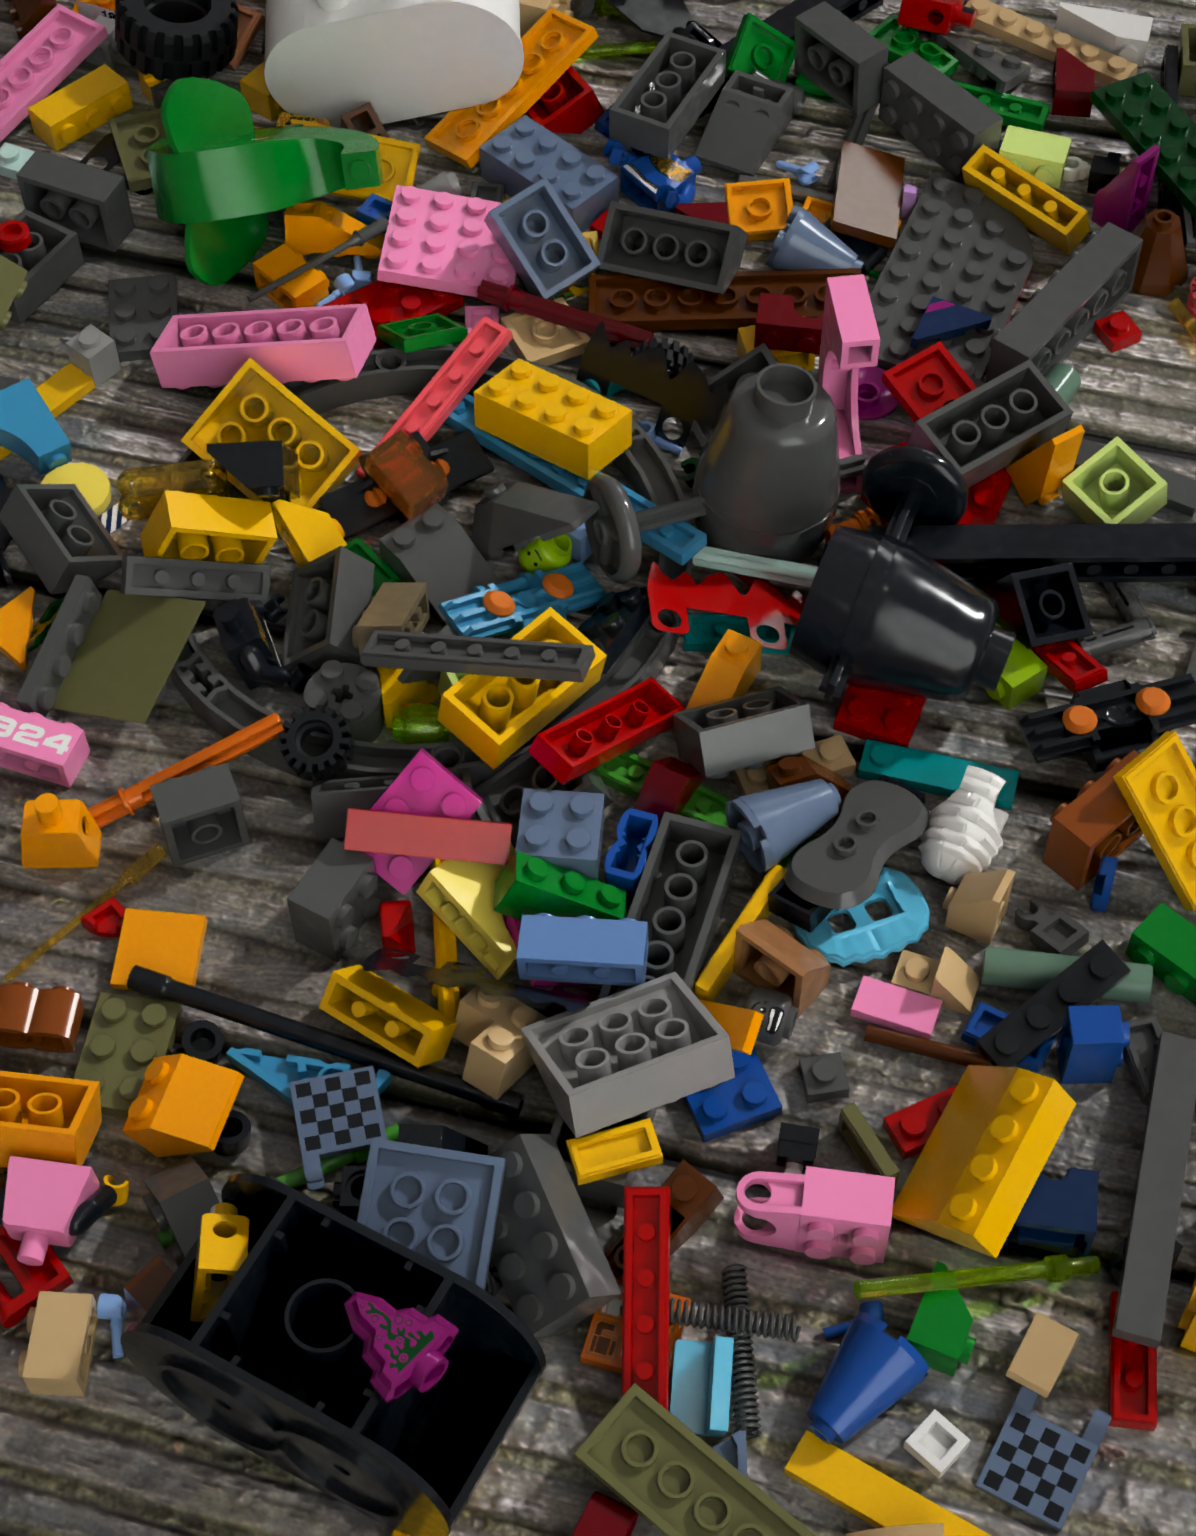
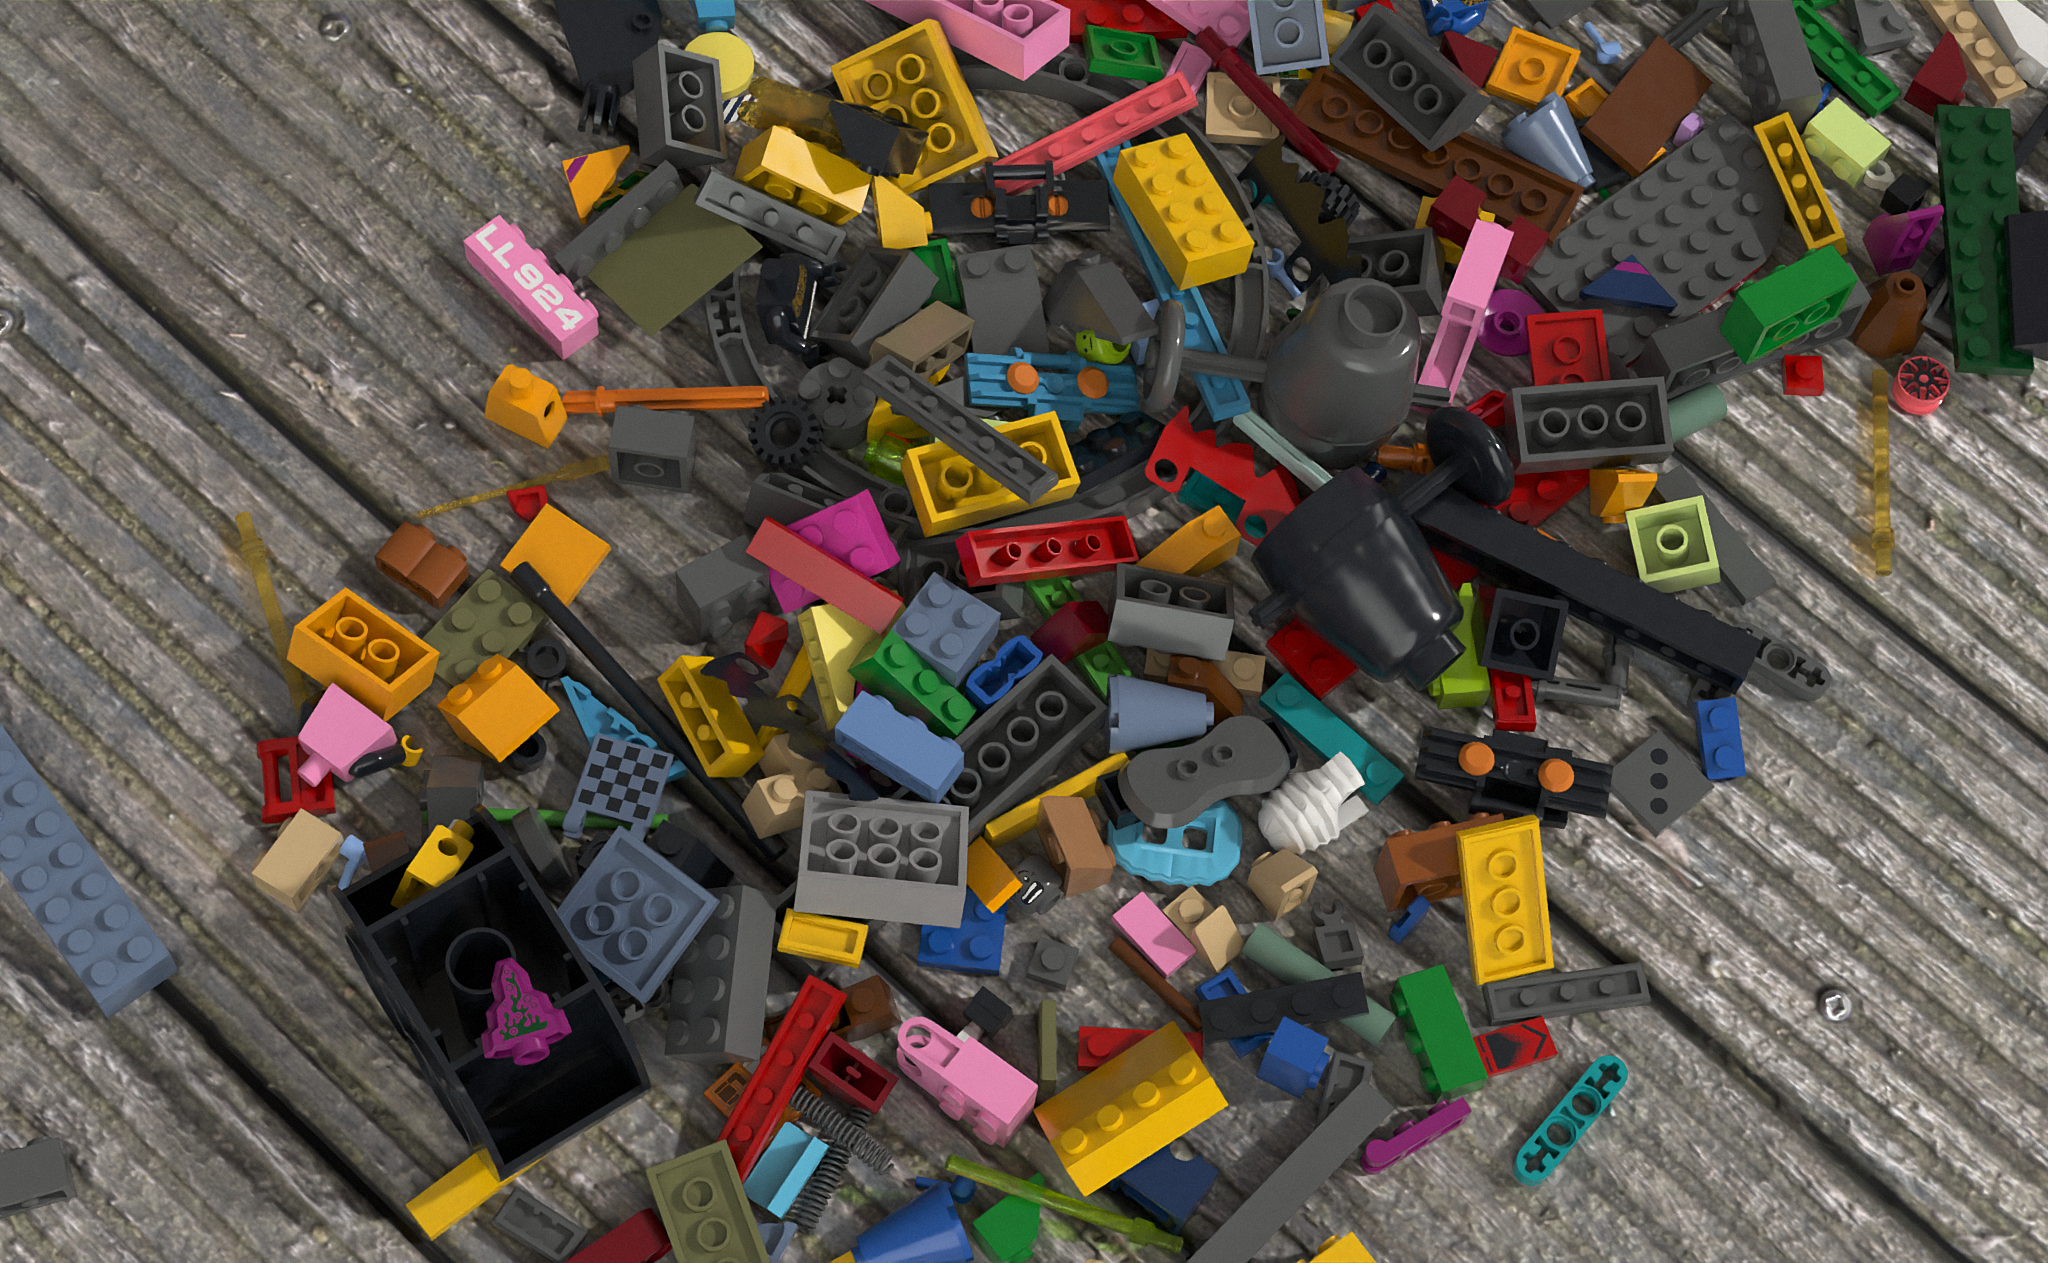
camera: 20 degrees right, 10 degrees up
clear orange brick [364,430,449,520] -> none
none -> dark red slope [806,1031,899,1114]
none -> green brick [1719,244,1858,365]

